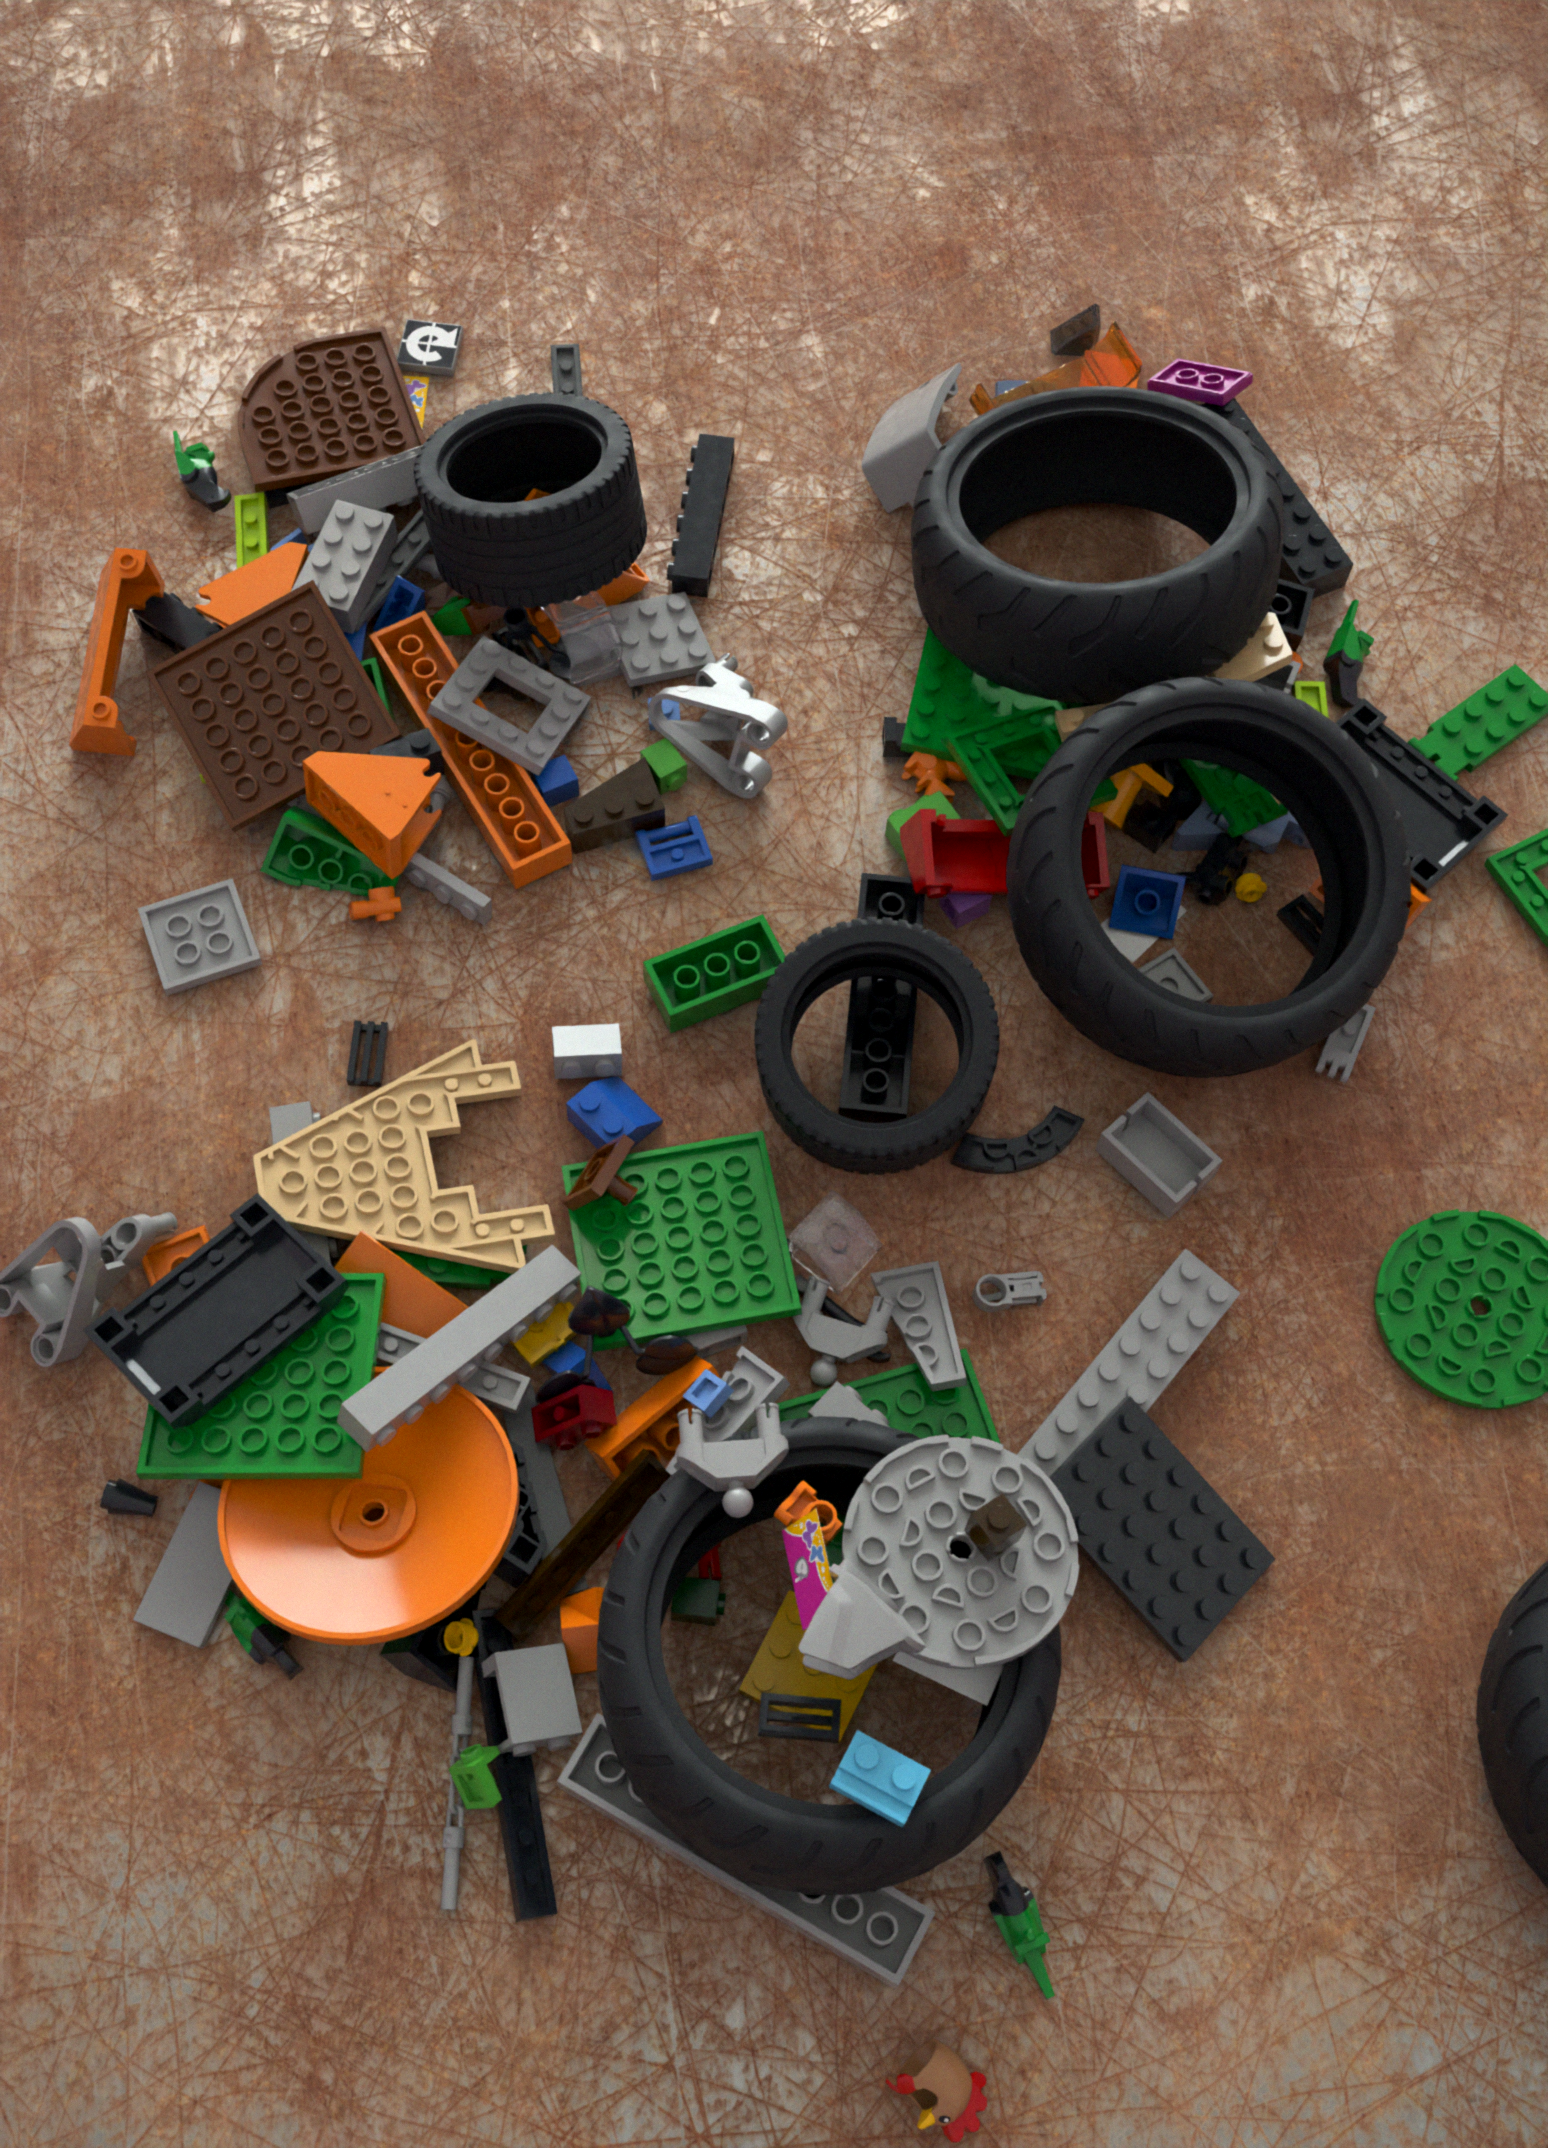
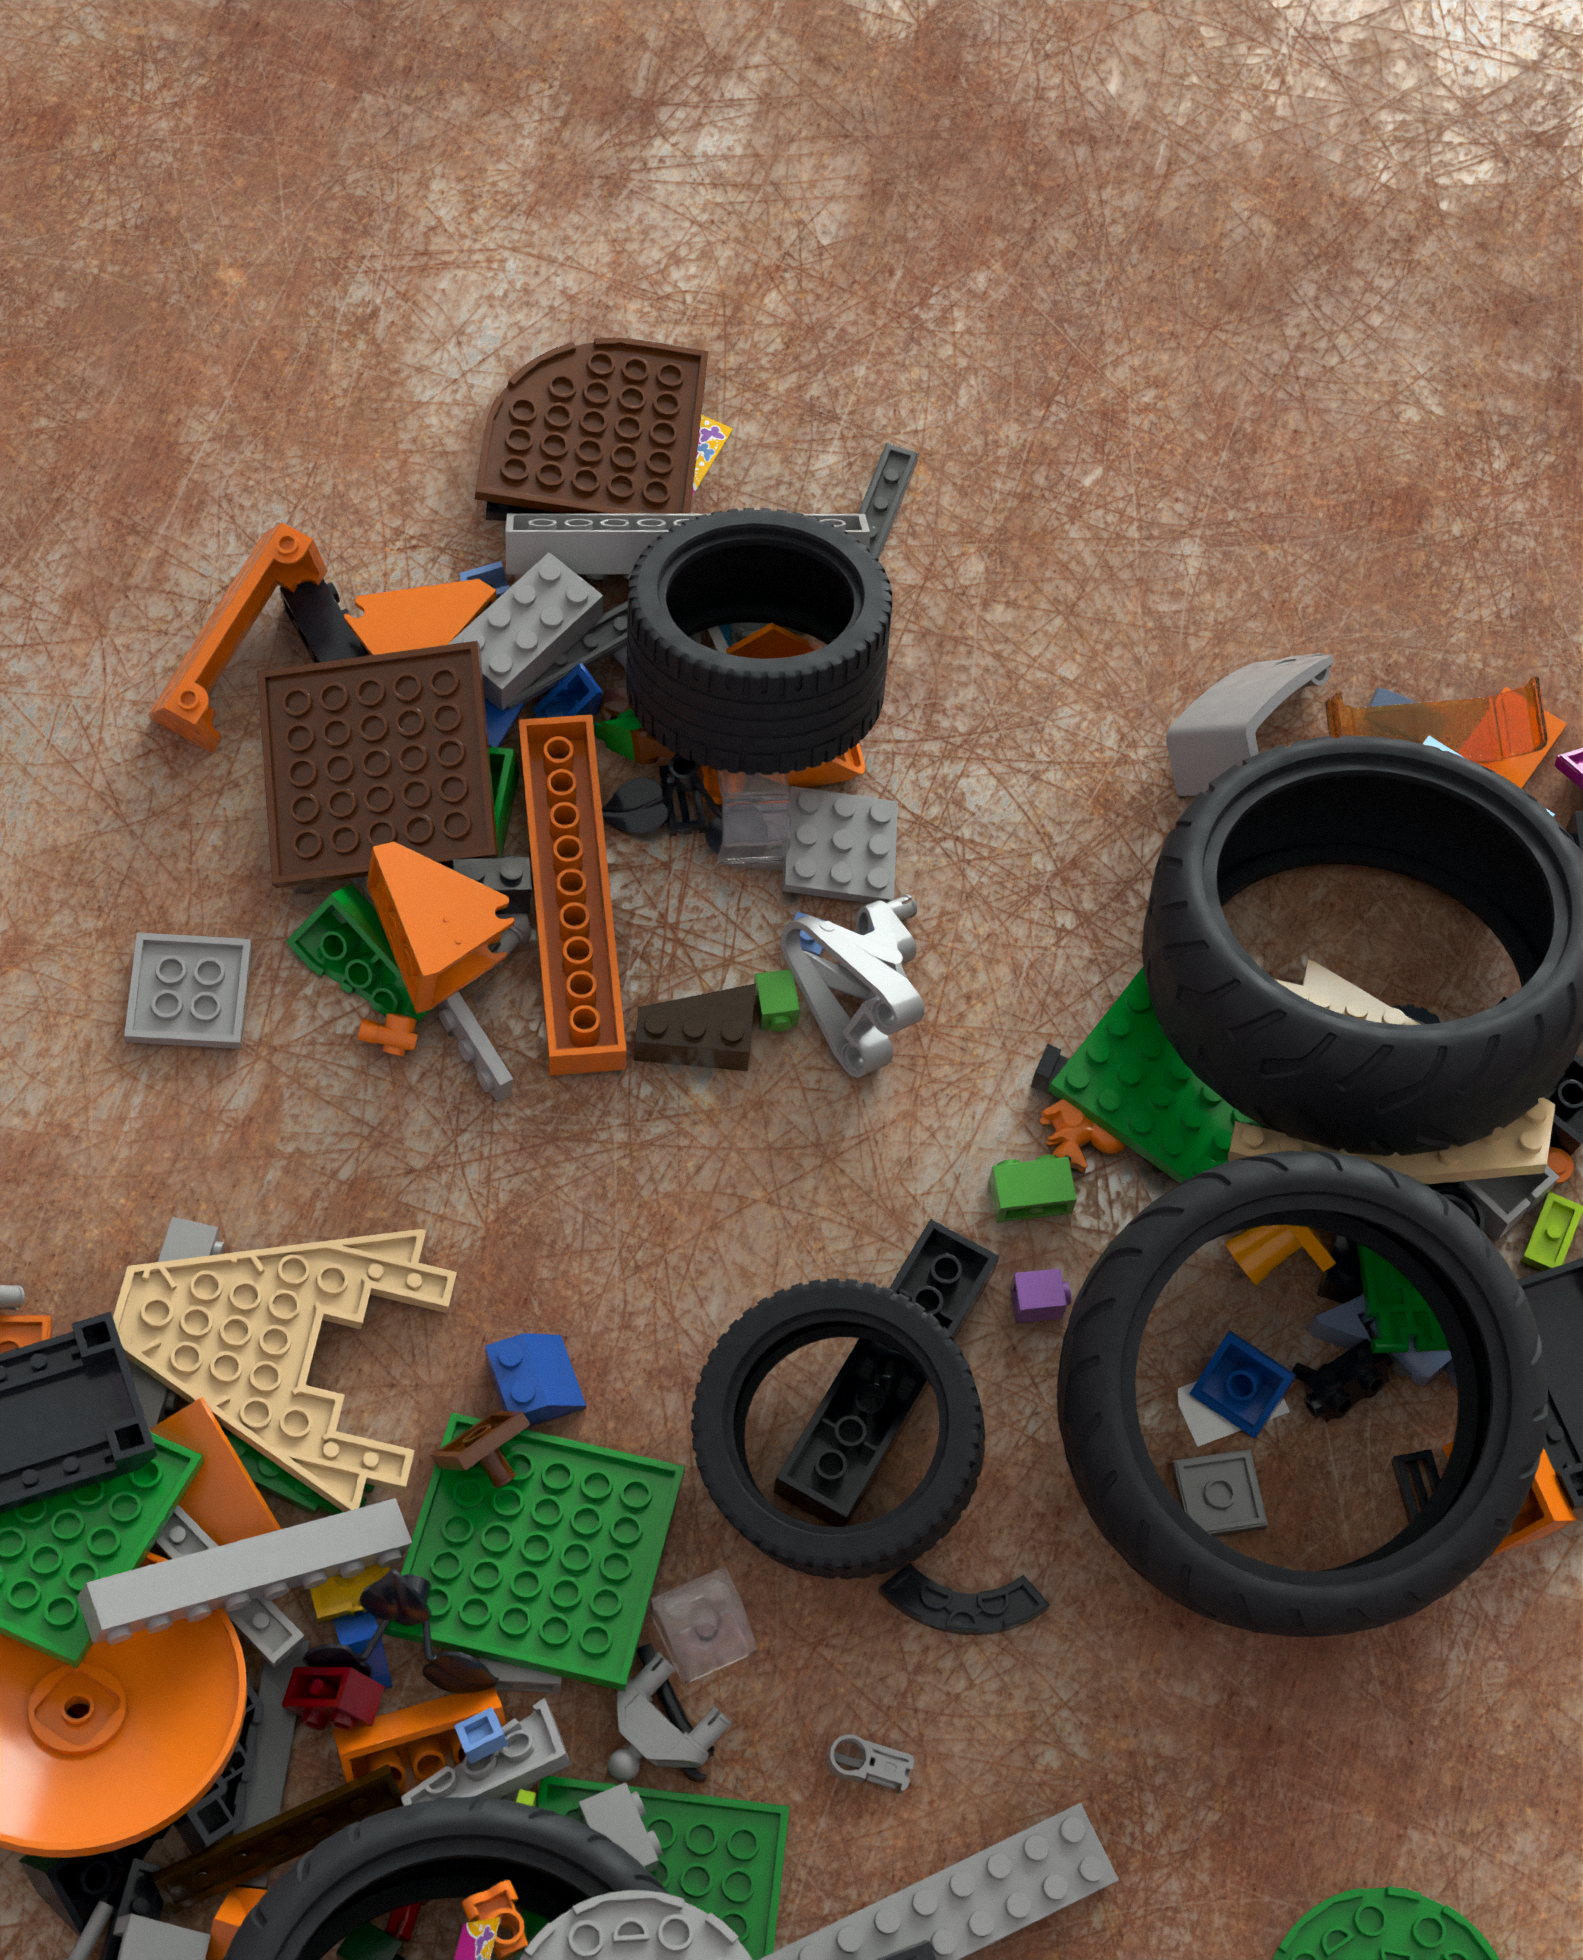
camera: 20 degrees right, 0 degrees up
animal [173,431,231,513] -> none
lime plate [234,492,269,569] -> none
black tile [346,1020,389,1087] -> none
tile [397,319,464,376] -> none
light grey plate [427,635,591,776] -> none
yellow plate [444,1618,479,1656] -> none
blue brick [530,755,579,808] -> none
brick [552,1023,622,1079] -> none
blue plate [635,815,713,881] -> none
green brick [643,914,786,1034] -> none
black brick [667,433,735,598] -> none
light grey connector [676,1403,789,1518] -> none
light grey wing [870,1261,967,1392] -> none
red windscreen [900,809,1110,900] -> none
green plate [944,700,1118,837] -> none
clear smoke slope [1050,303,1101,356] -> none
light grey piece [1095,1092,1223,1219] -> none
black brick [1124,799,1179,854] -> none
yellow plate [1235,873,1267,902] -> none
light grey hinge [1314,1004,1376,1084] -> none

